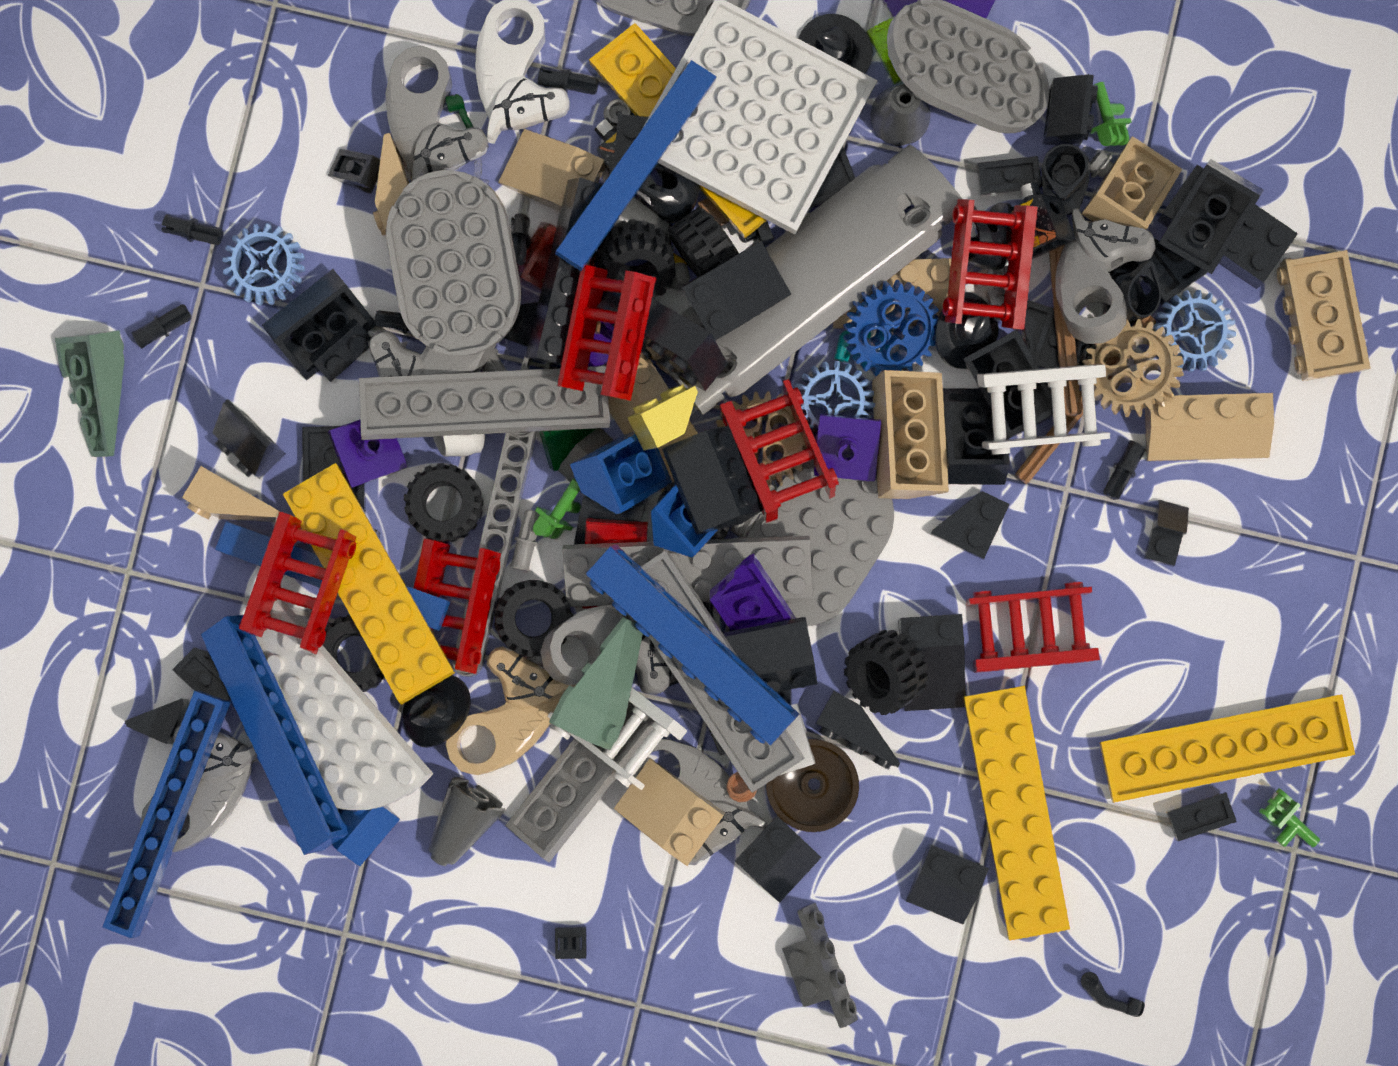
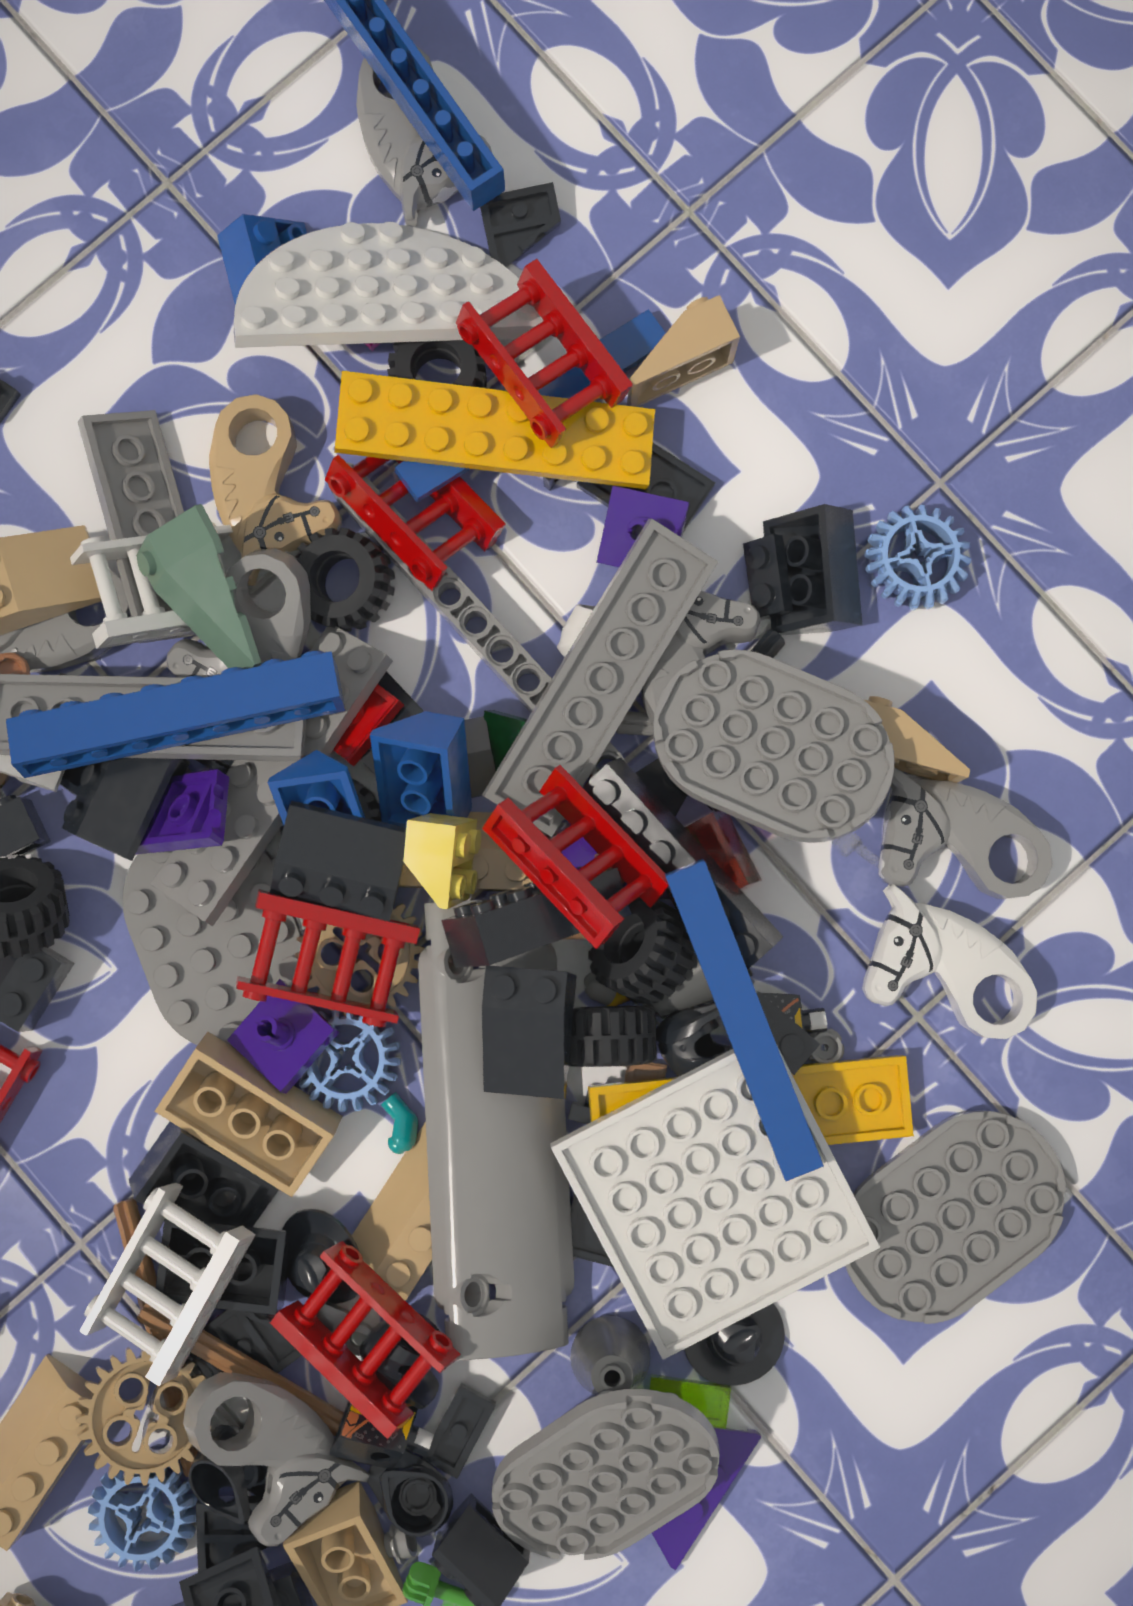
camera: 125 degrees right, 0 degrees up
sand green wedge [55,330,124,457] -> none
black slope [125,698,189,744] -> none
black axle [131,304,192,349] -> none
black axle [162,214,224,245] -> none
blue brick [201,615,348,855] -> none
black slope [212,399,286,479] -> none
black slope [328,149,380,194] -> none
black hat [402,675,471,748] -> none
black tyre [404,463,484,543] -> none
dark grey cone [428,777,505,866] -> none
dark green hand [446,94,474,129] -> none
tan slope [498,129,606,212] -> none
light grey axle [510,510,540,572] -> none
black axle [511,213,531,266] -> none
bright green arm [533,478,581,539] -> none
black axle [538,66,599,95] -> none
blue gear [843,280,939,376] -> none
black wing [930,491,1010,560] -> none
black axle [1103,440,1147,500] -> none

